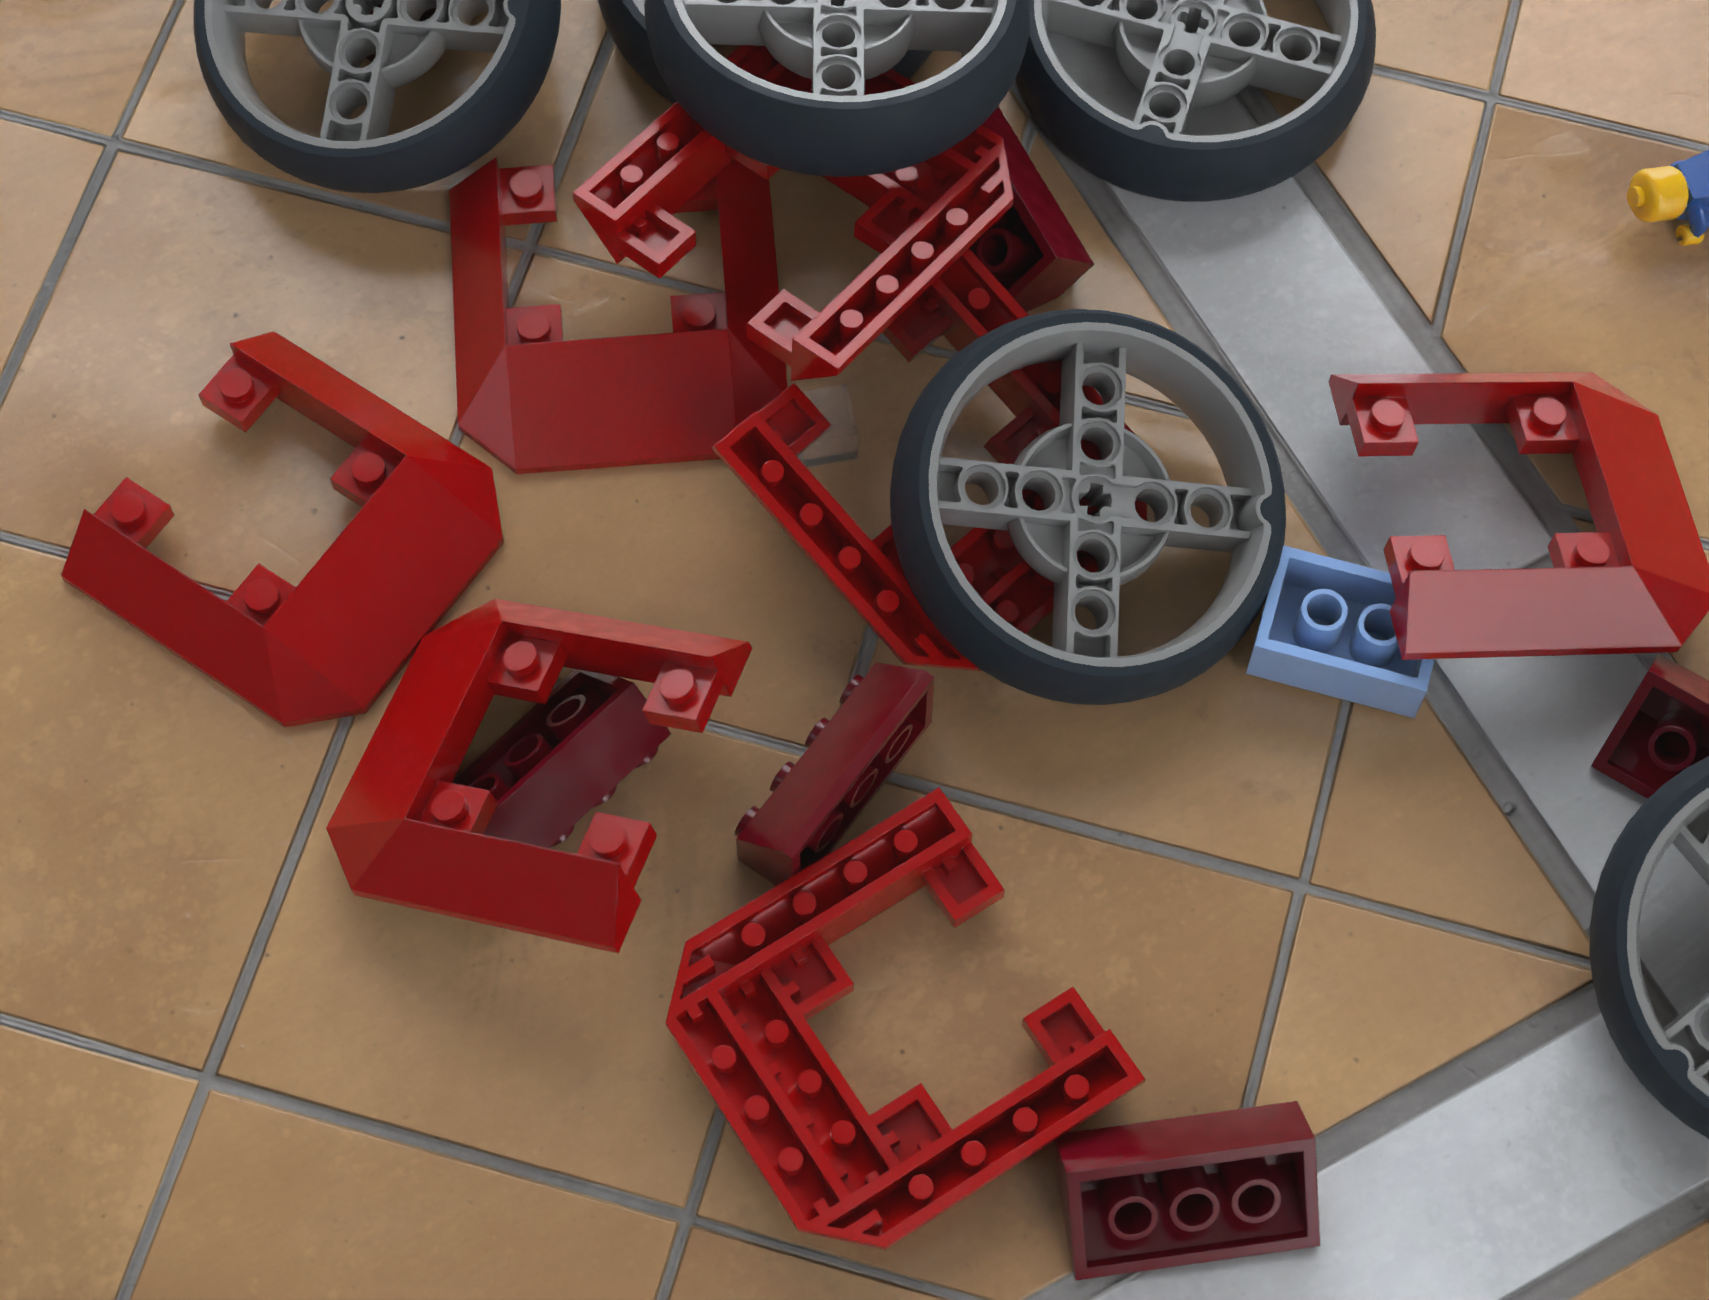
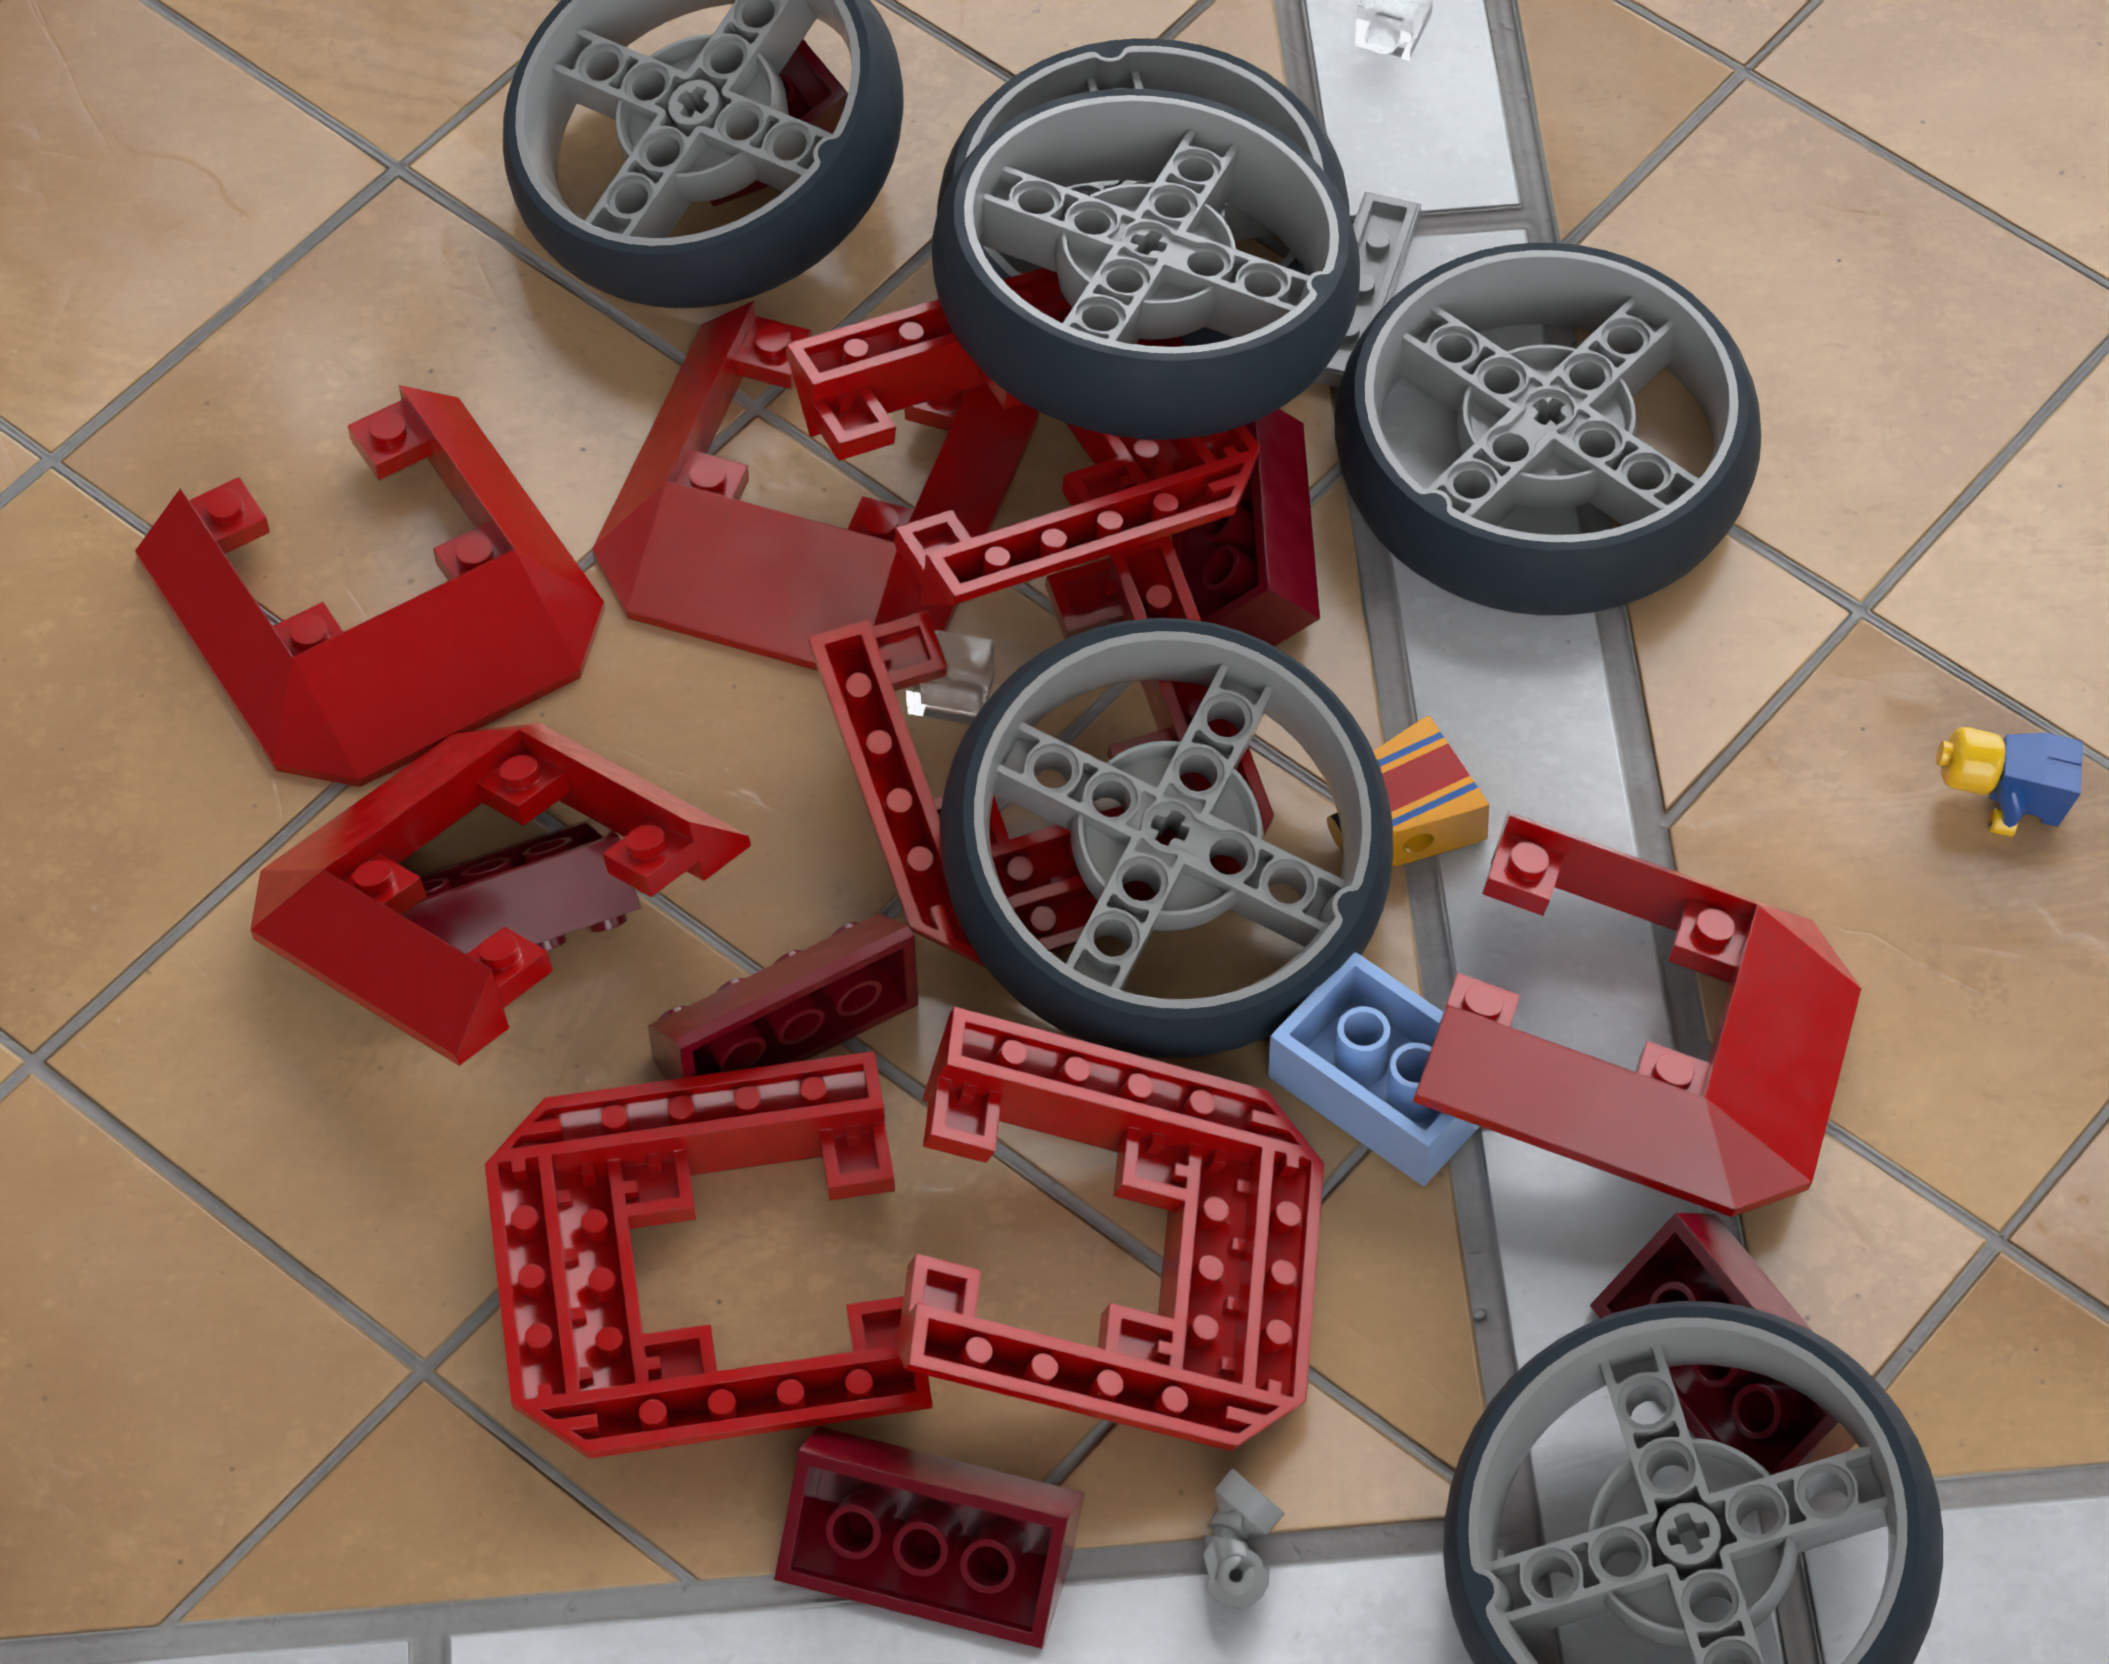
camera: 25 degrees right, 10 degrees down
none -> red slope [892,1007,1324,1451]
none -> light grey arm [1203,1468,1285,1609]
none -> light orange torso [1327,715,1489,866]

